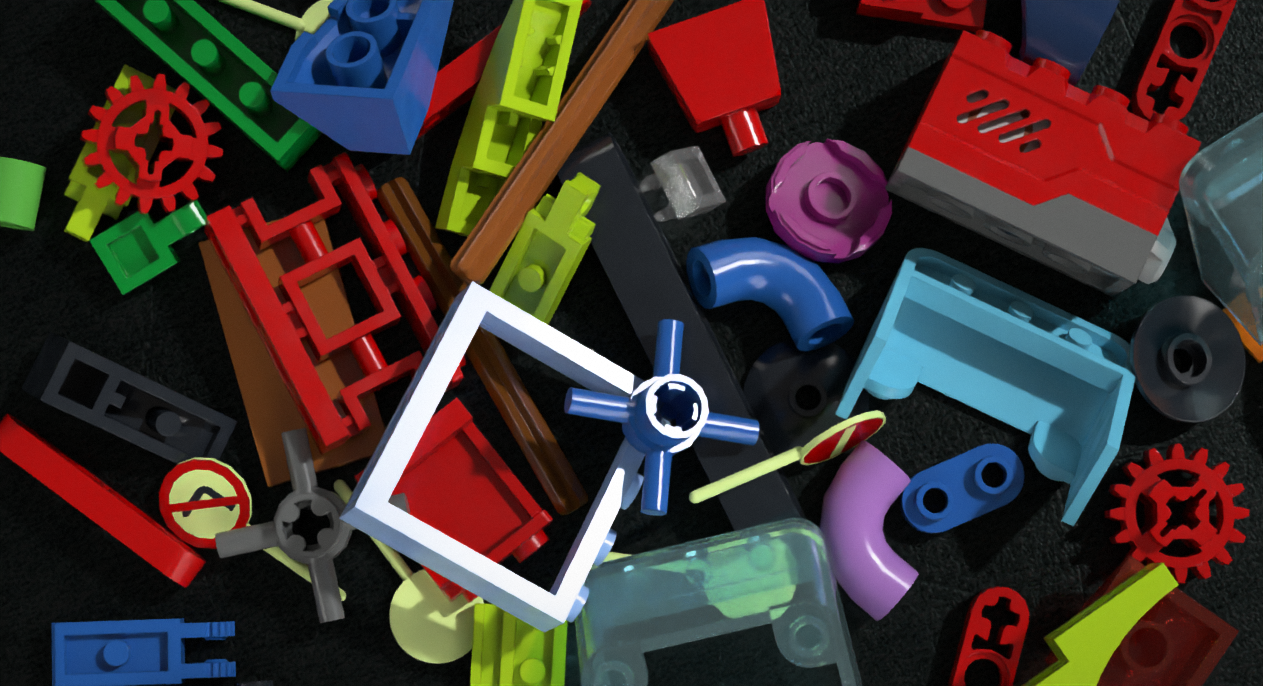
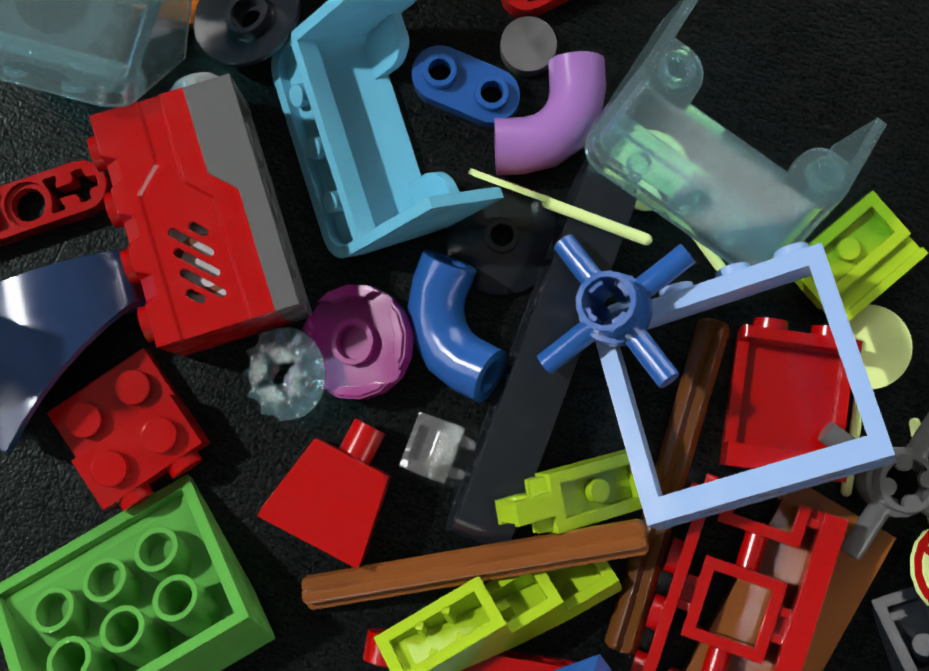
camera: 130 degrees left, 0 degrees up
none -> clear light blue gear [242,327,326,421]
none -> flat silver tile [500,16,557,77]

